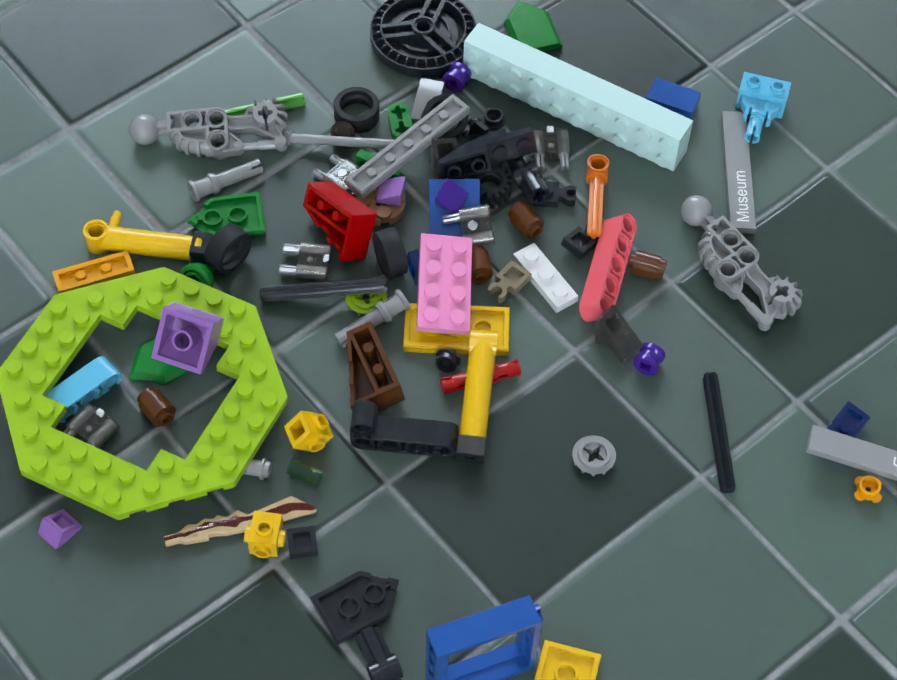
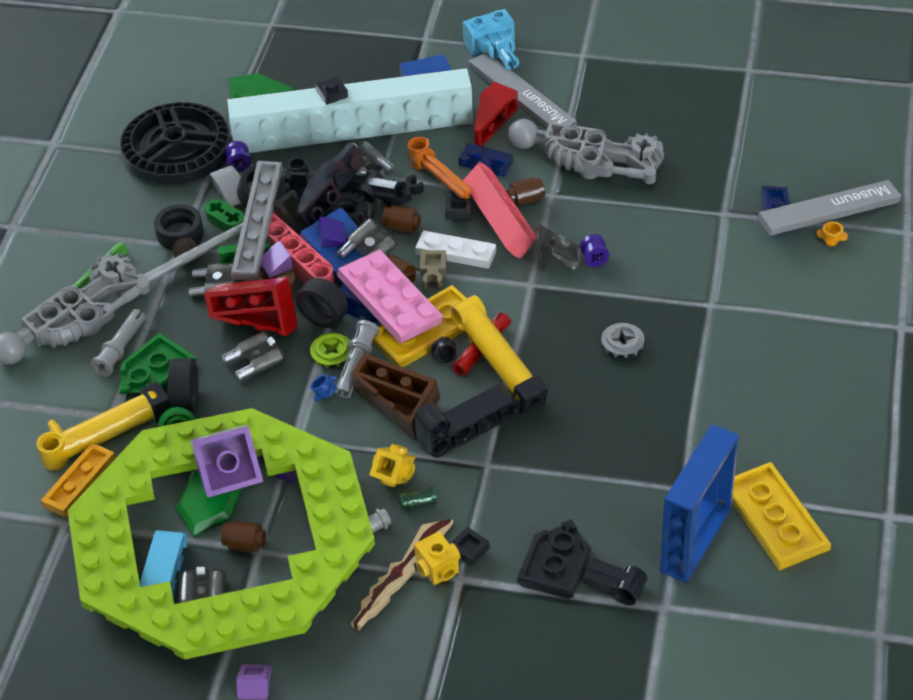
camera: 35 degrees left, 10 degrees down
black axle [260,277,388,302] -> none
black axle [703,372,736,493] -> none
none -> coral beam [266,212,335,284]
none -> blue plate [310,374,337,401]
none -> black plate [315,76,348,105]
none -> clear blue plate [458,143,513,177]
none -> red slope [474,82,518,150]

